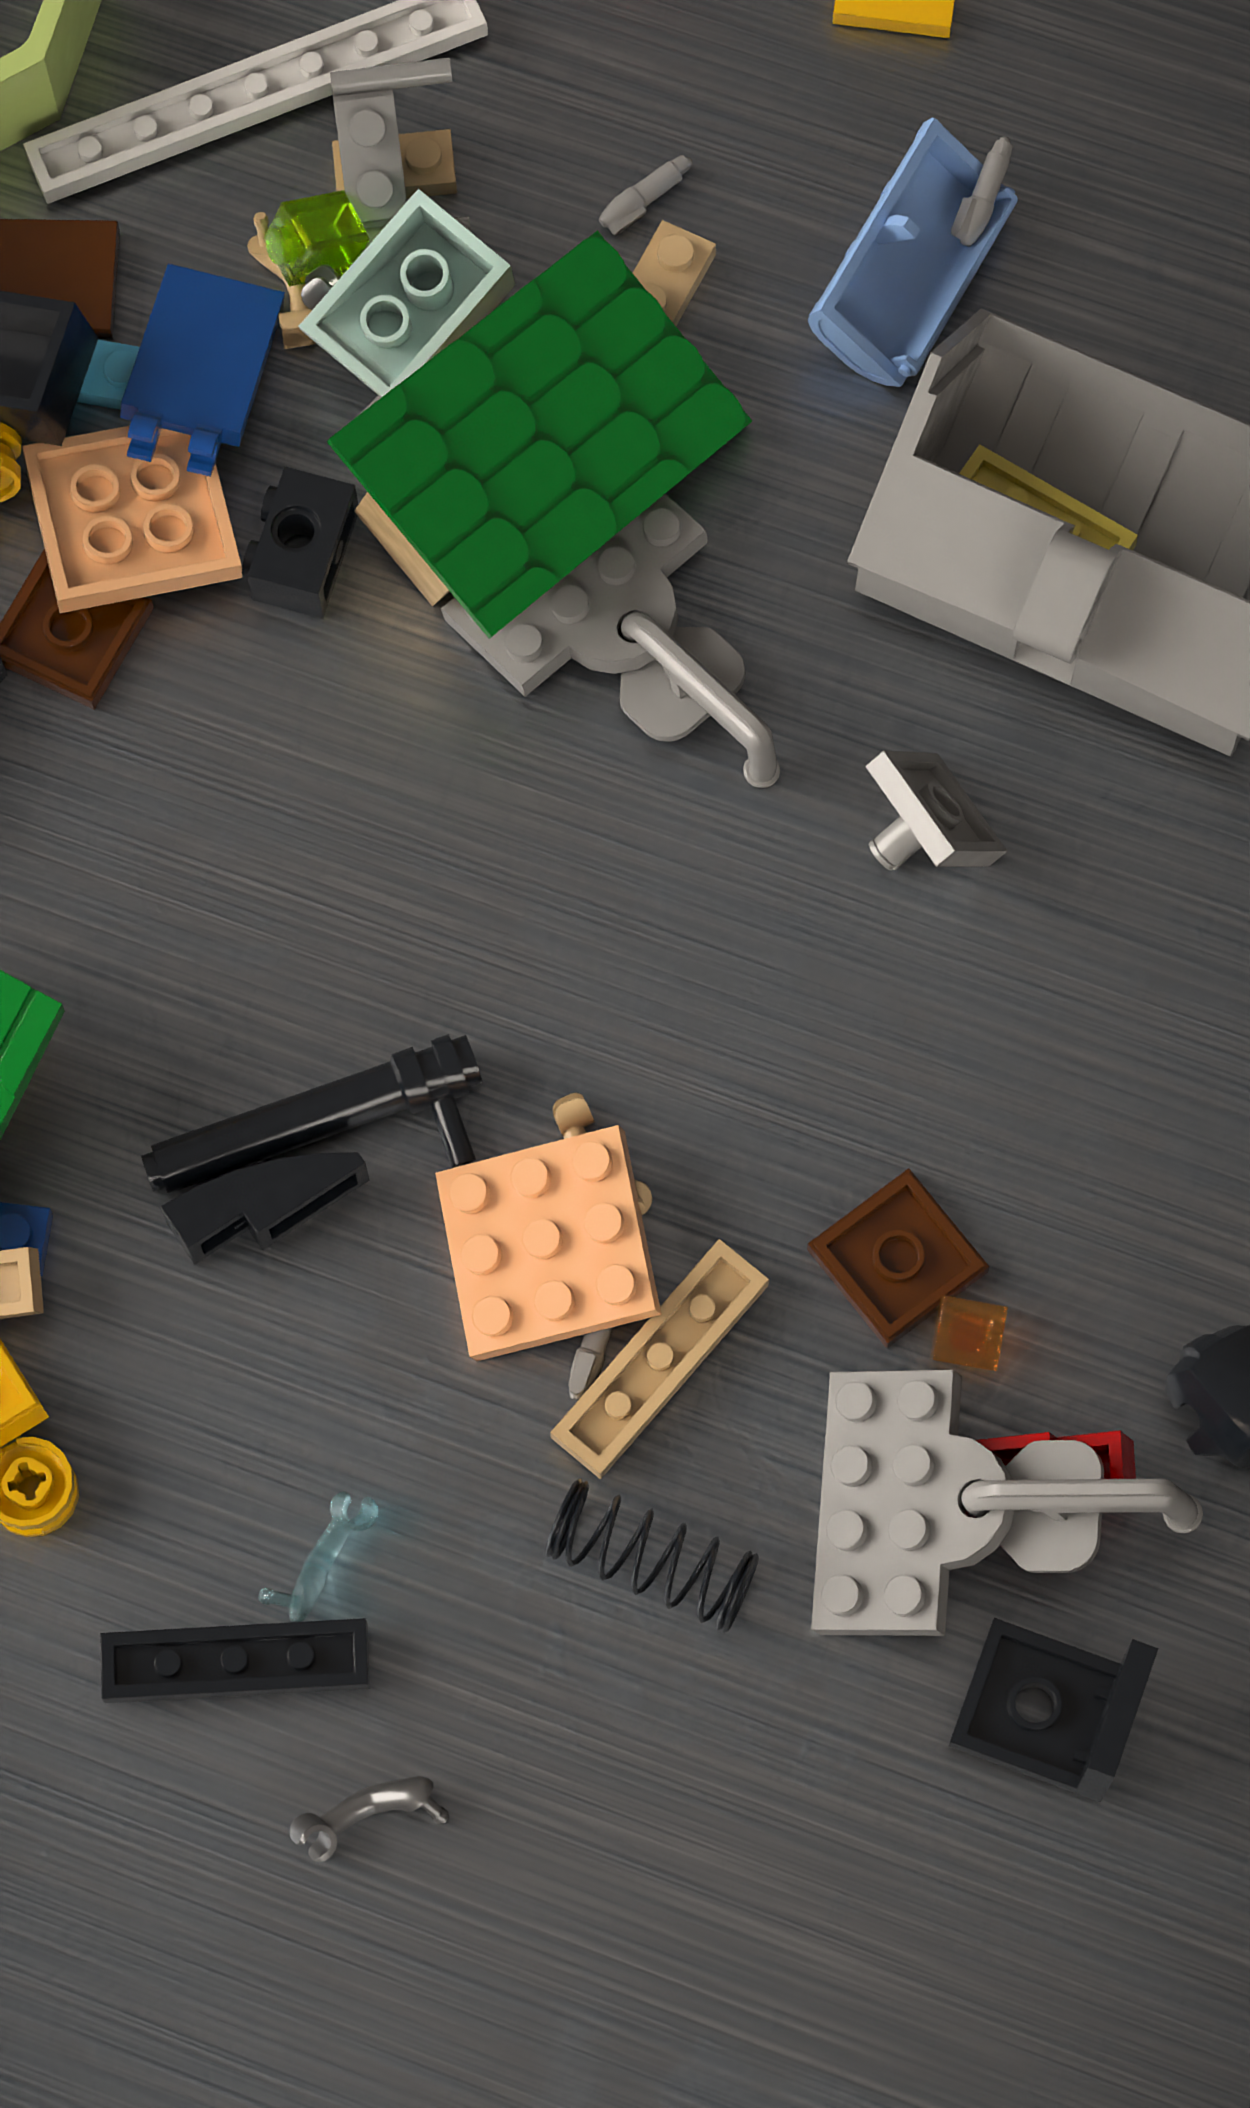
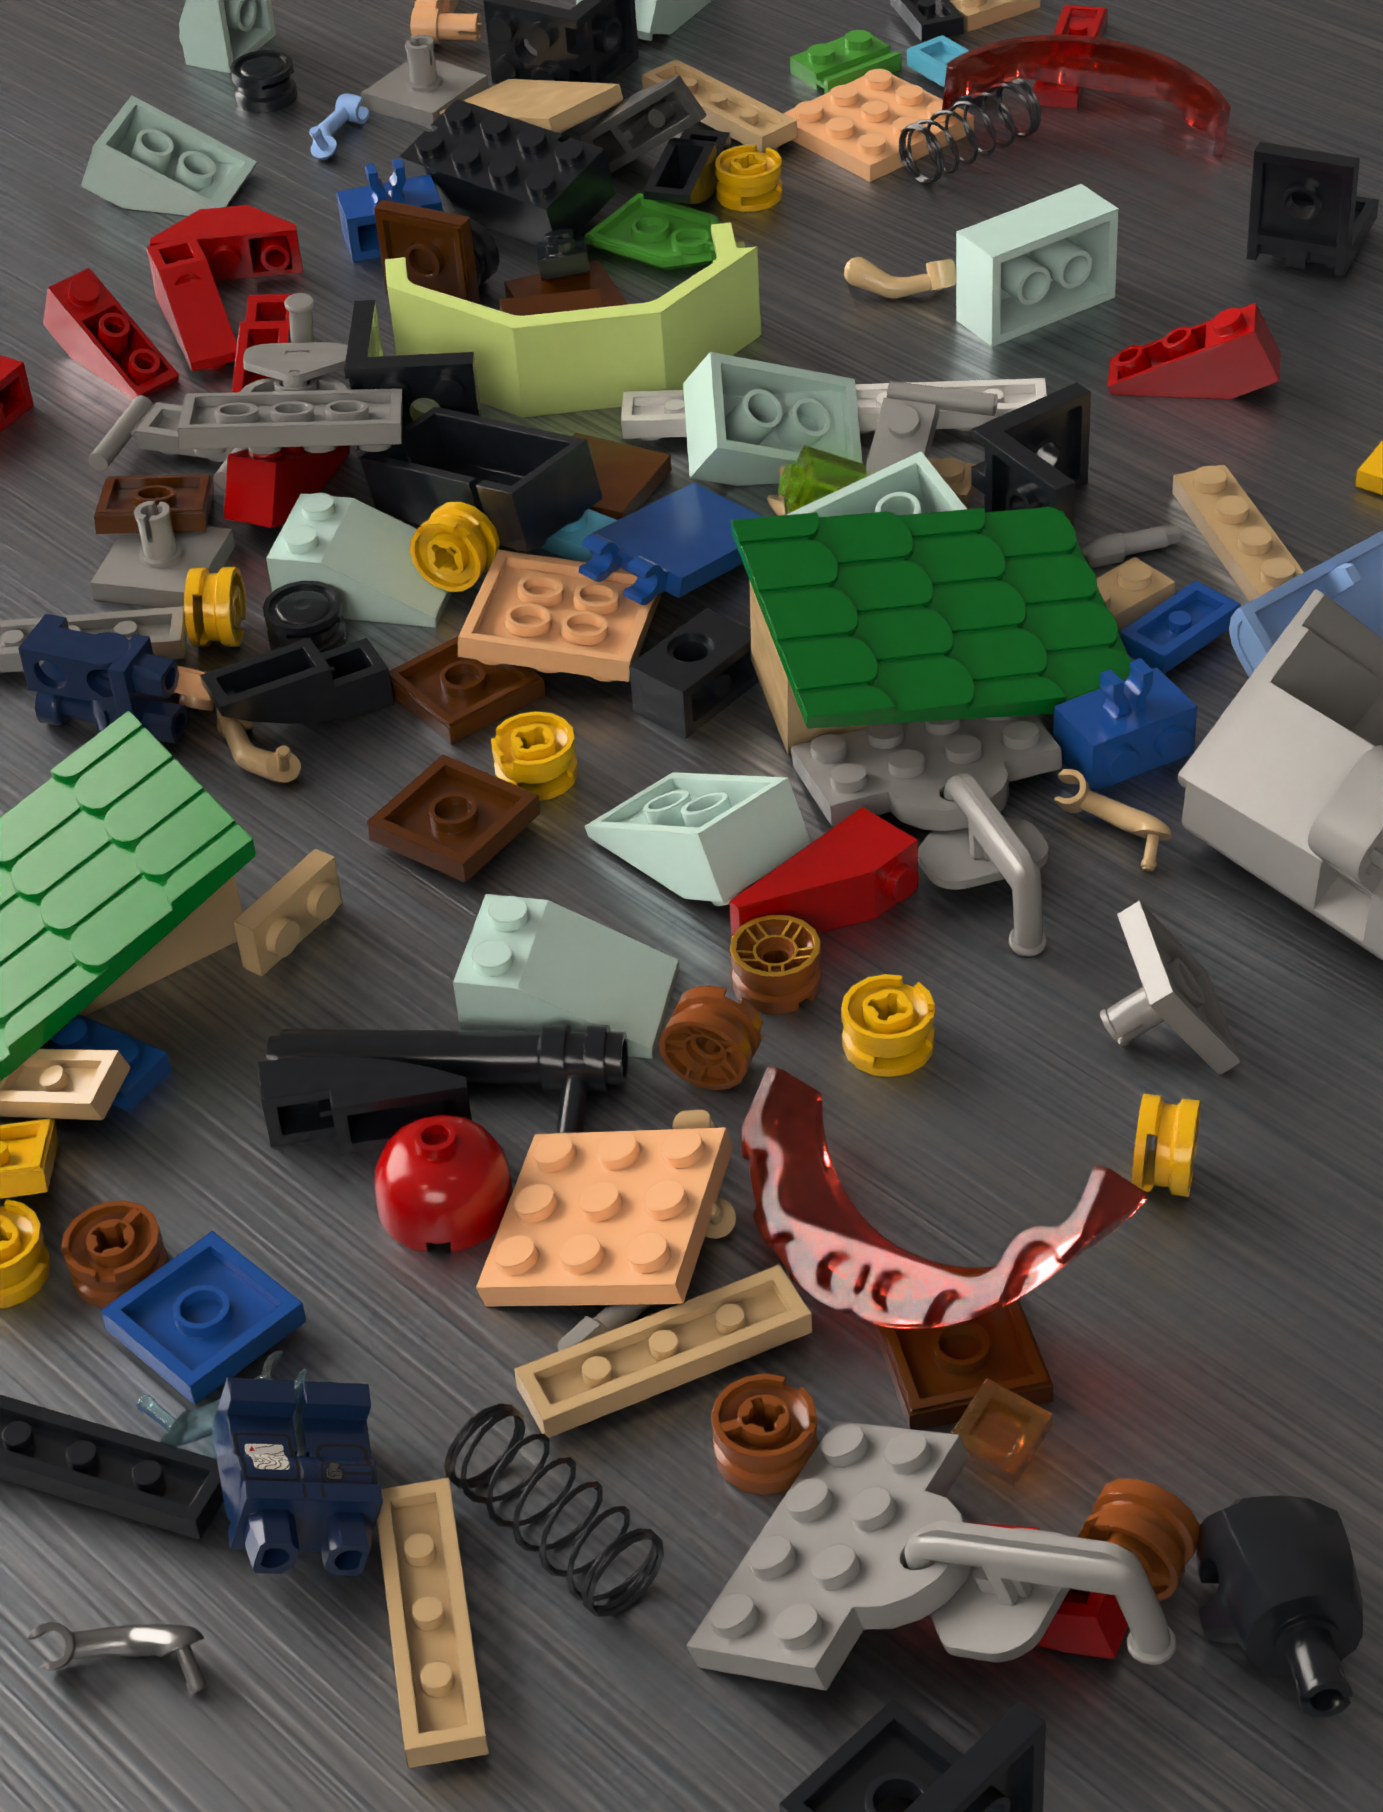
camera: 25 degrees right, 30 degrees down
none -> dark orange wheel [61,1200,169,1308]
none -> blue plate [101,1231,306,1405]
none -> dark blue hips [212,1377,383,1576]
none -> tan plate [233,848,343,976]
none -> reddish brown plate [367,754,541,883]
none -> red cylinder [374,1115,513,1252]
none -> tan plate [377,1477,489,1769]
none -> light aqua slope [453,894,679,1059]
none -> yellow wheel [491,711,578,801]
none -> light aqua slope [584,772,811,906]
none -> dark orange wheel [659,985,764,1090]
none -> light aqua slope [683,352,863,486]
none -> dark orange wheel [711,1373,818,1495]
none -> red slope [729,807,919,936]
none -> dark orange wheel [730,915,822,1014]
none -> clear red windscreen [741,1066,1148,1329]
none -> yellow wheel [841,974,935,1077]
none -> black bracket [971,382,1091,527]
none -> blue brick [1053,658,1197,792]
none -> tan piece [1054,769,1172,872]
none -> dark orange wheel [1077,1479,1200,1601]
none -> blue plate [1119,580,1241,674]
none -> yellow wheel [1132,1093,1201,1197]
none -> tan plate [1172,464,1304,602]

